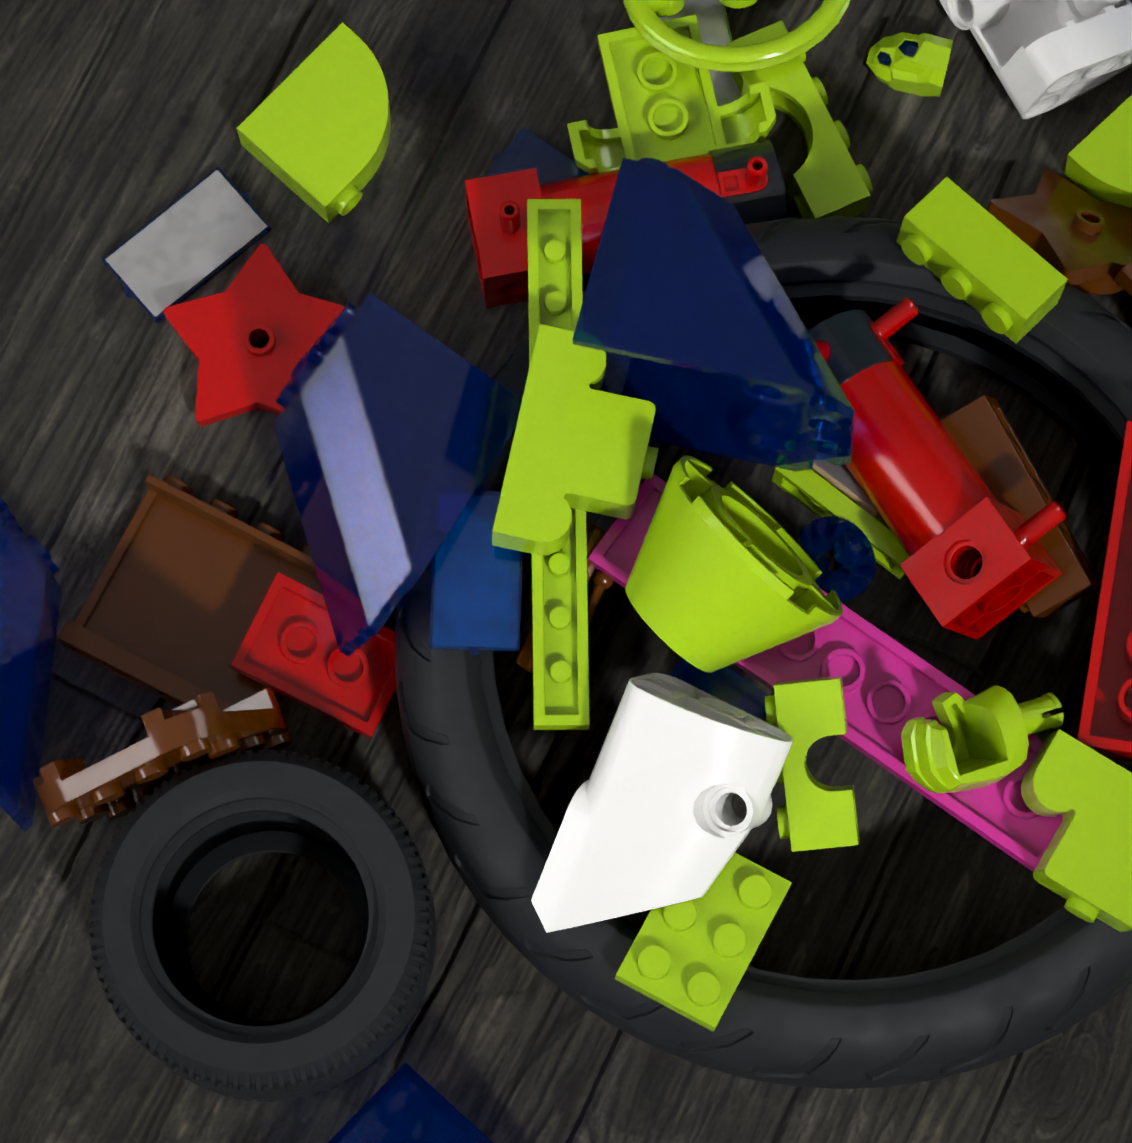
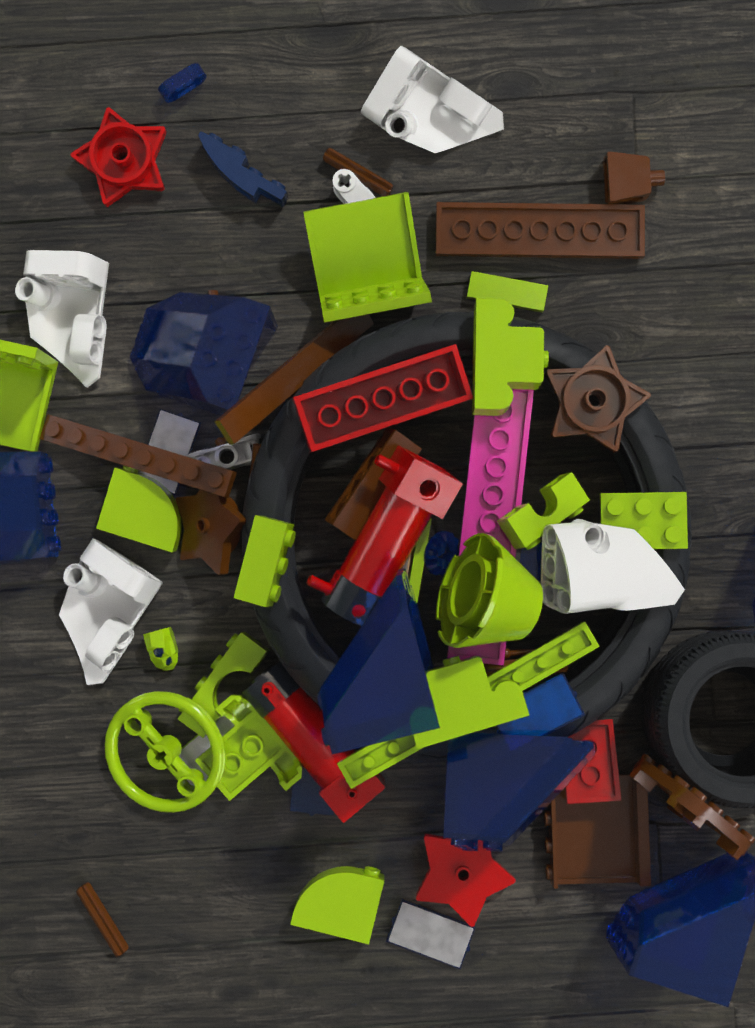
camera: 120 degrees left, 10 degrees up
lime piece [901,685,1064,793] -> none
none -> reddish brown plate [546,345,651,452]

